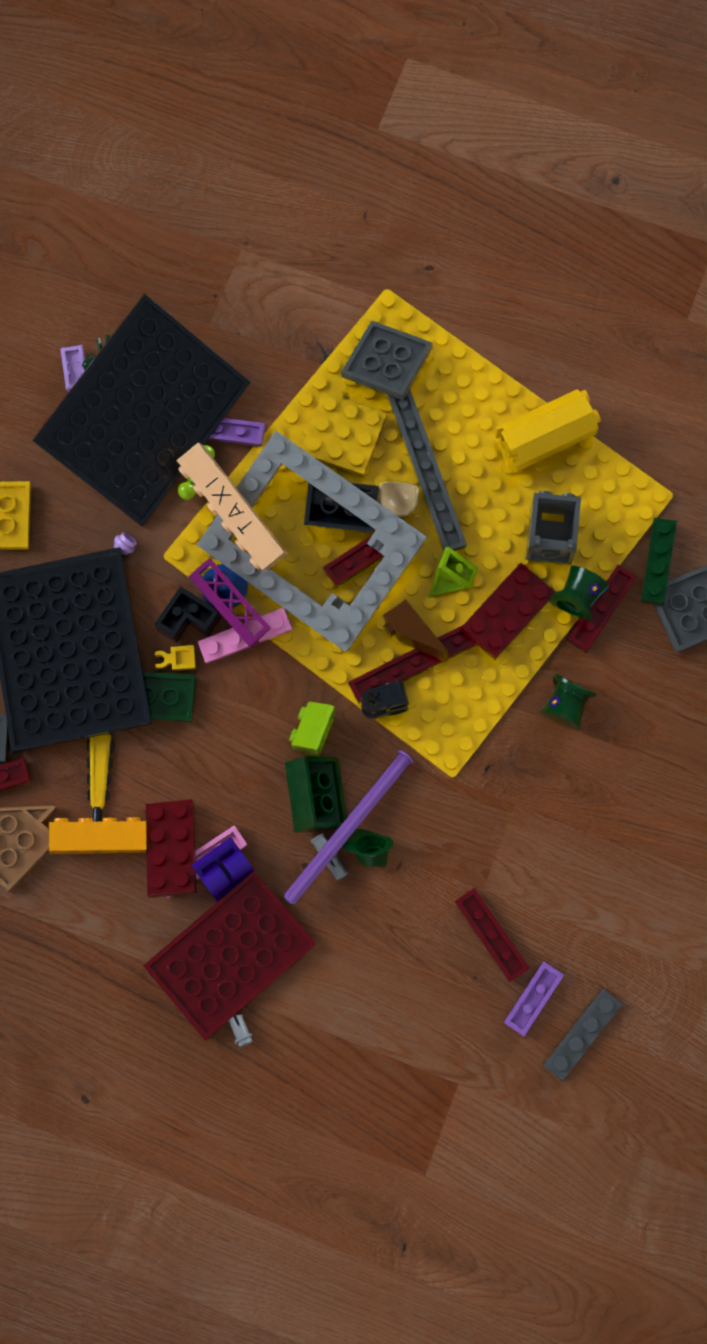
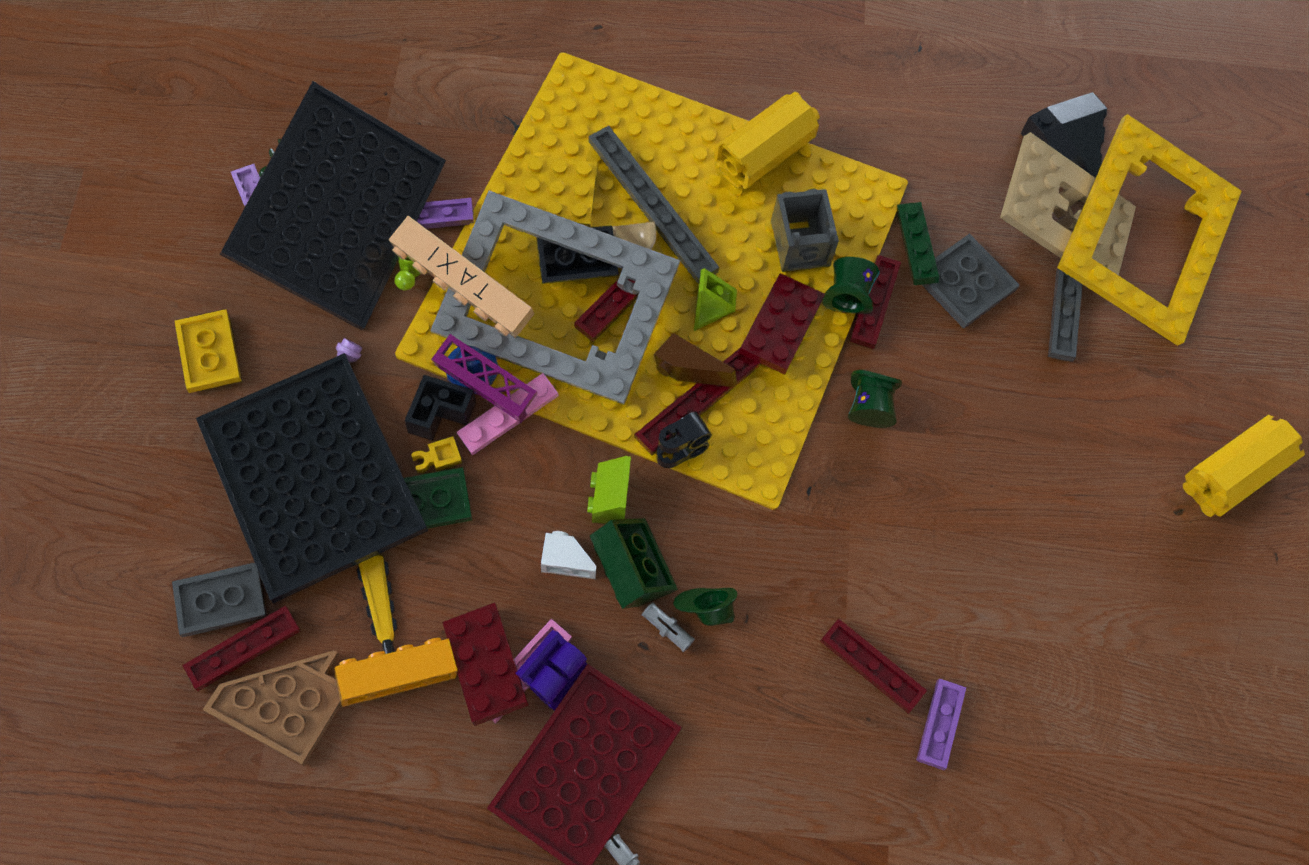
camera: 25 degrees left, 10 degrees down
medium lavender axle [284,750,414,905] -> none
dark grey plate [341,321,433,400] -> none
dark grey plate [542,989,622,1081] -> none
none -> white slope [541,531,596,579]

